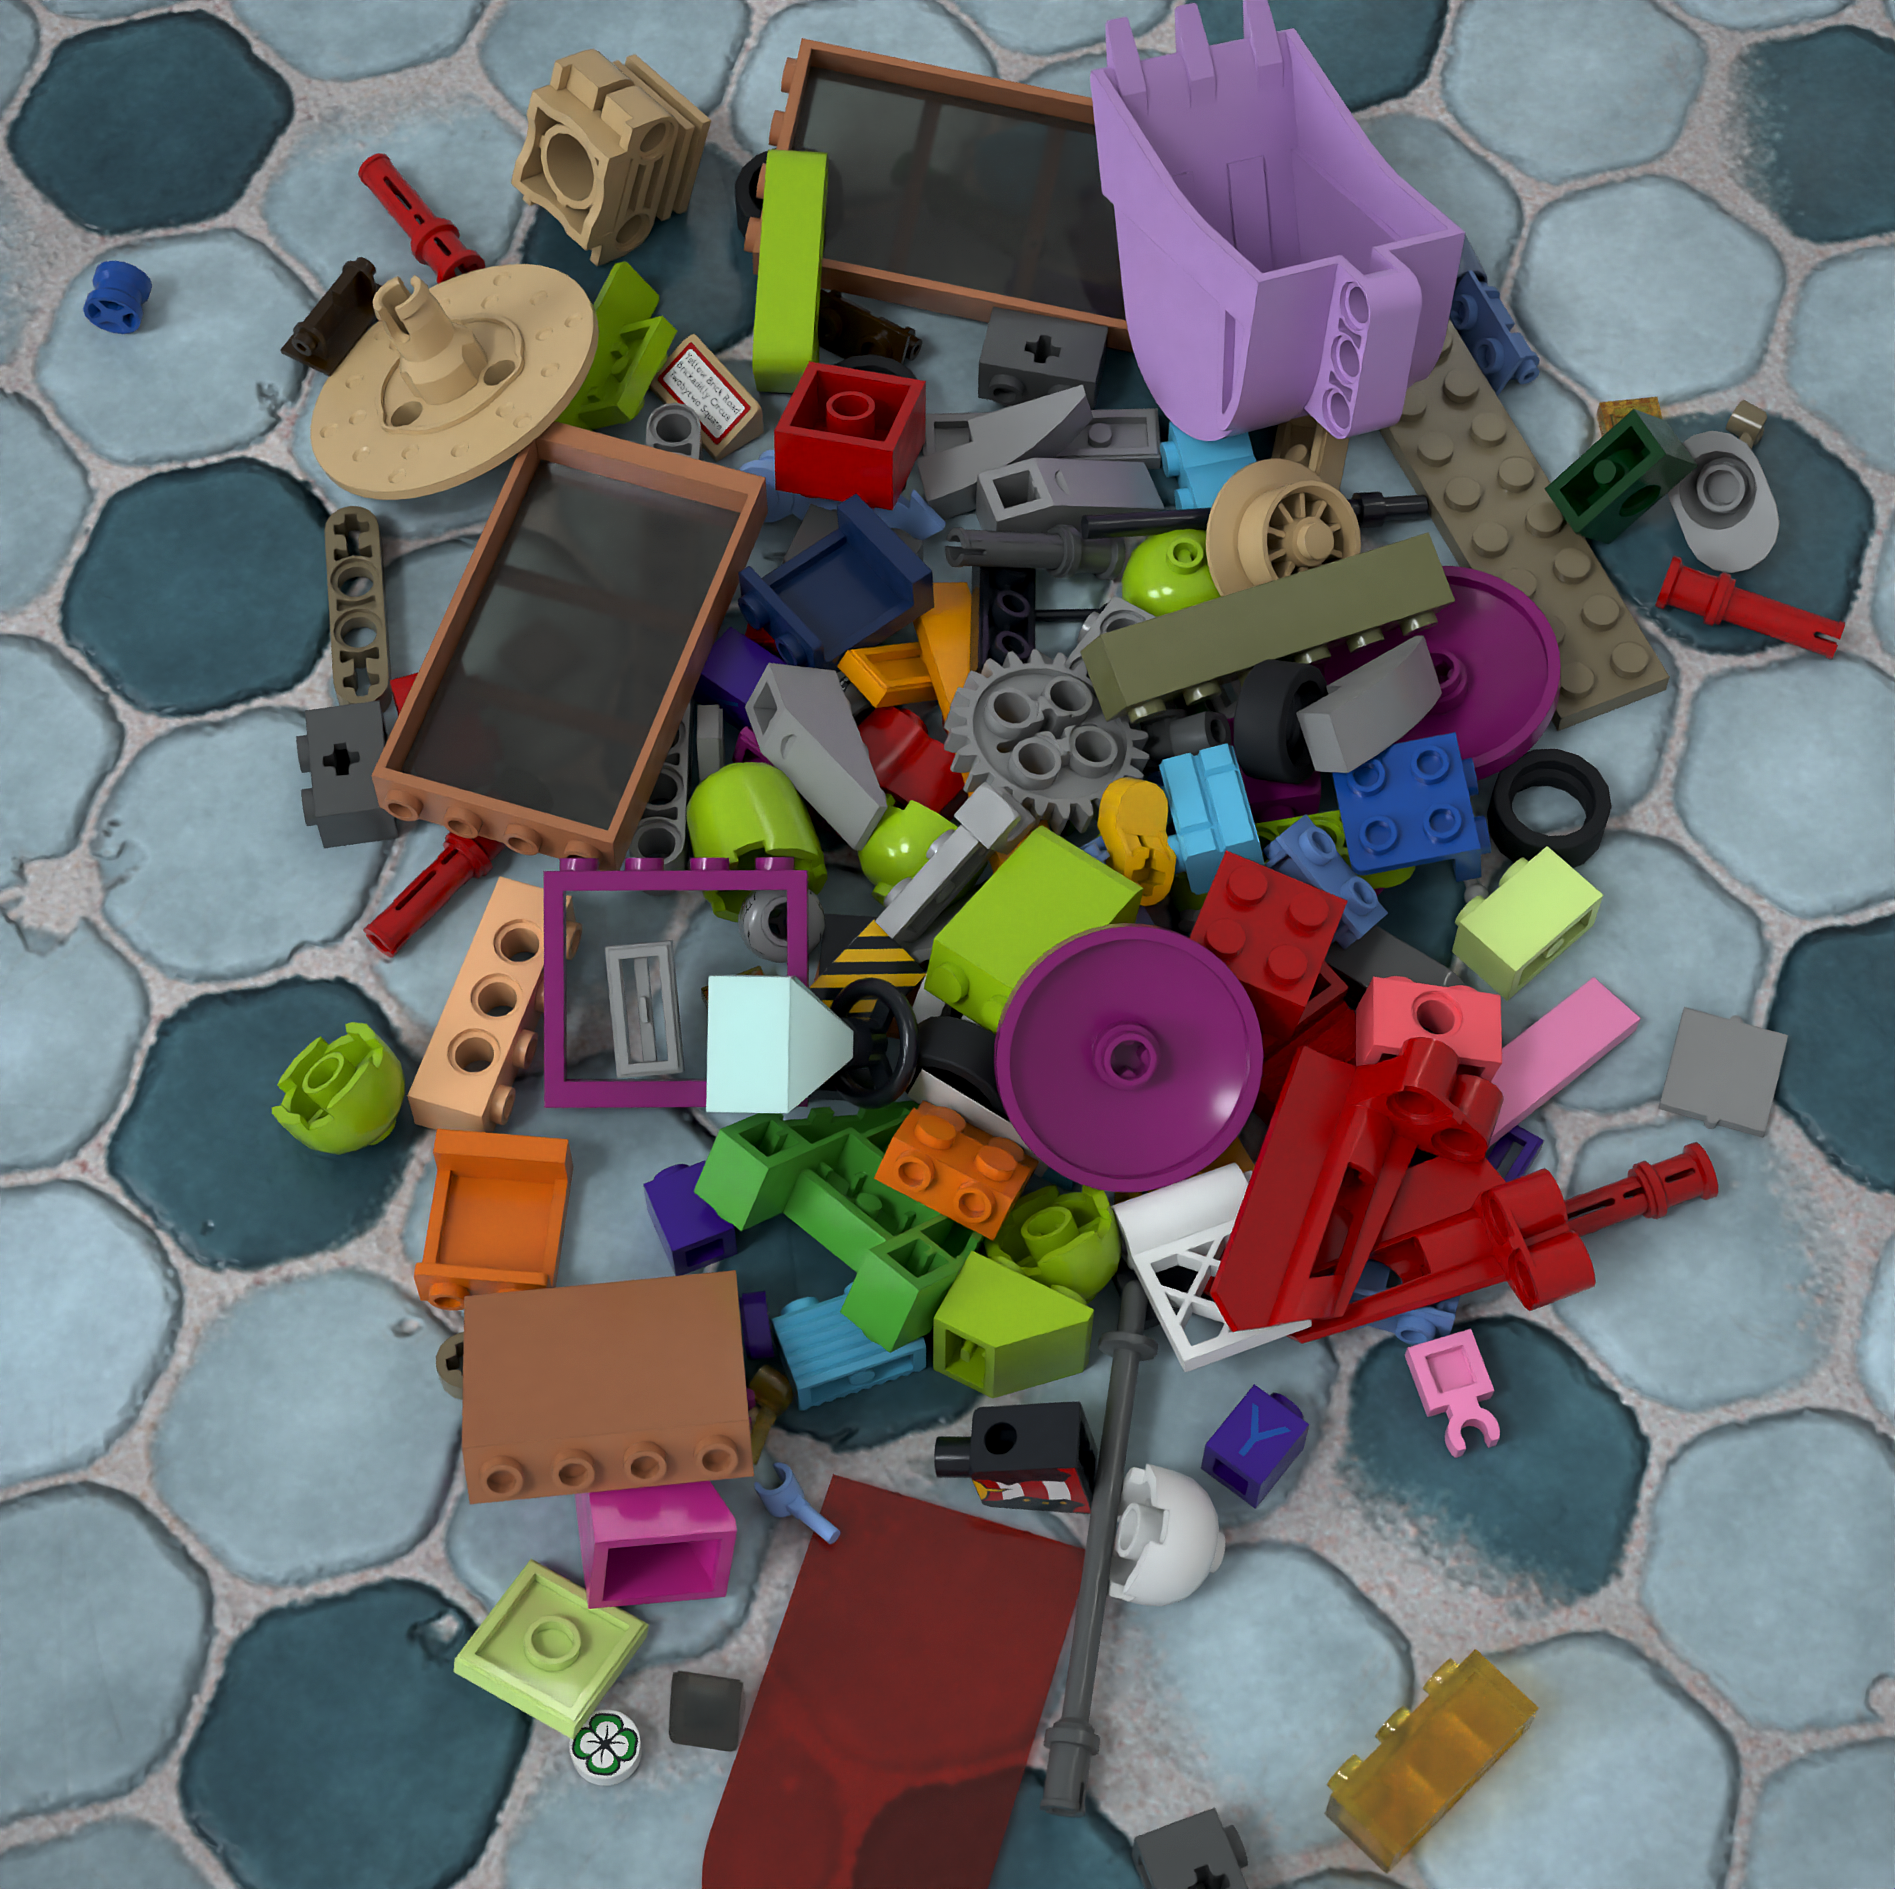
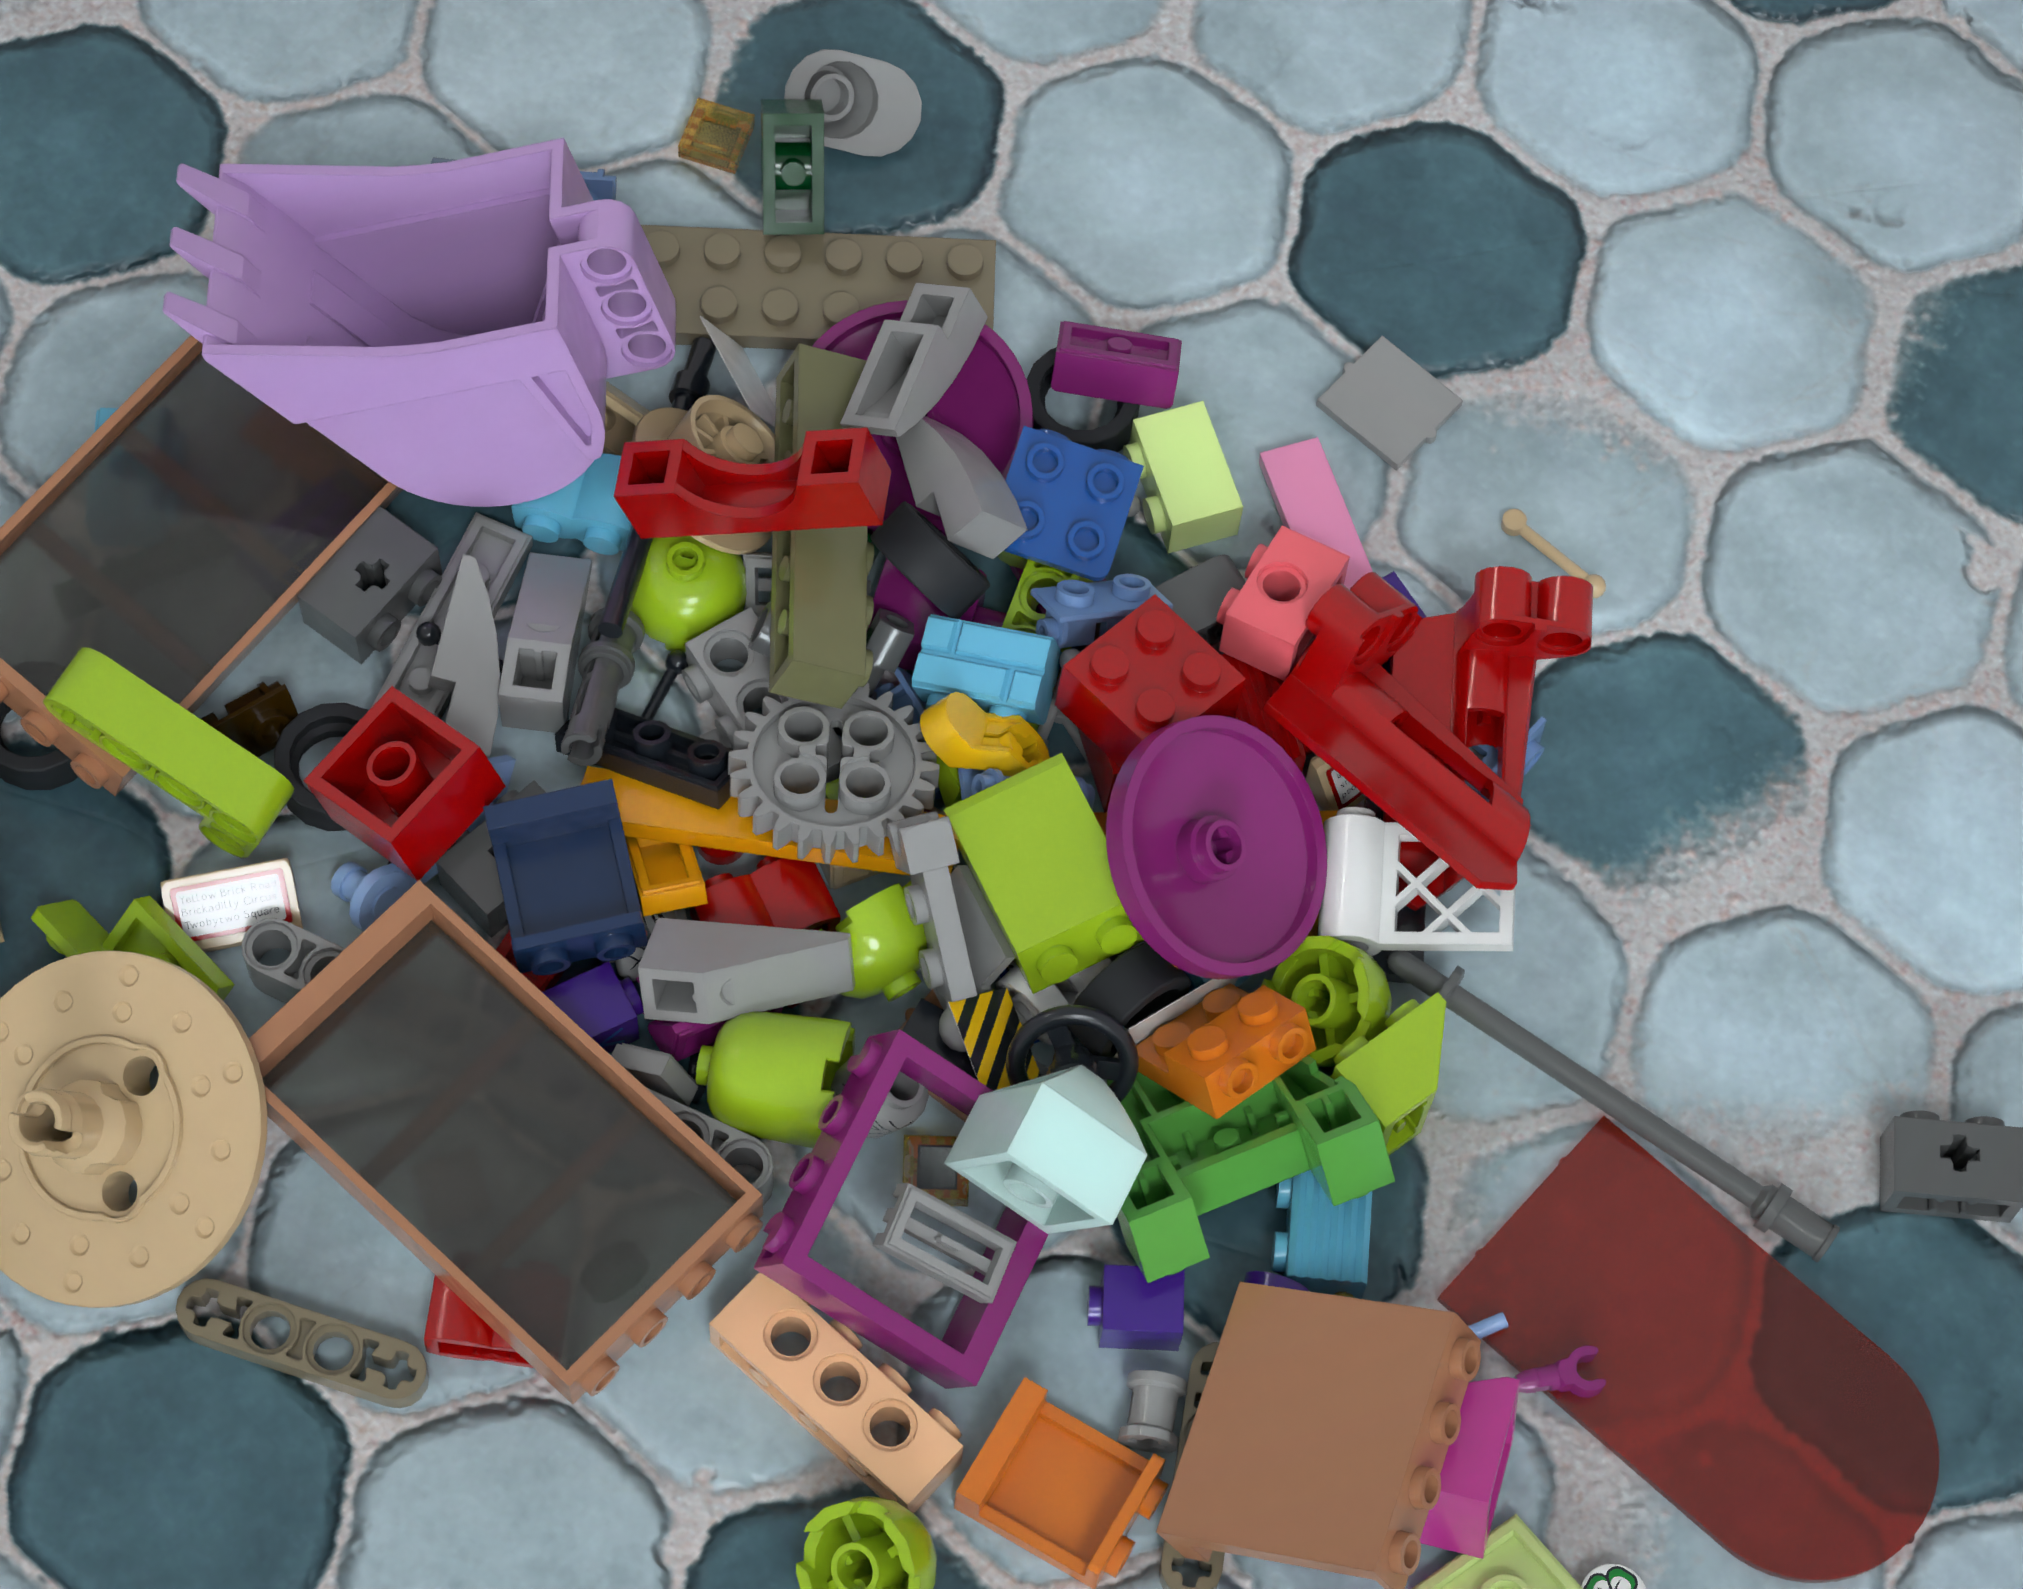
camera: 70 degrees left, 5 degrees up
dark grey brick [296,700,399,848] -> none
red pin [363,793,507,958] -> none
clear smoke slope [668,1670,746,1752] -> none
black torso [934,1402,1098,1514] -> none
white cylinder [1107,1464,1225,1607] -> none
dark purple brick [1201,1384,1310,1509] -> none
clear yellow brick [1324,1649,1539,1875] -> none
bright pink plate [1405,1329,1500,1458] -> none
red pin [1565,1142,1719,1237] -> none
red pin [1655,555,1846,660] -> none
dark tan hand [1726,400,1767,450] -> none
none -> red arch [614,427,891,539]
none -> white sticker [700,316,776,428]
none -> light grey slope [840,283,988,437]
none -> magenta slope [1051,321,1182,409]
none -> light grey bush [1118,1370,1187,1453]
none -> tan hinge [1501,509,1606,598]
none -> magenta piece [1514,1345,1606,1398]

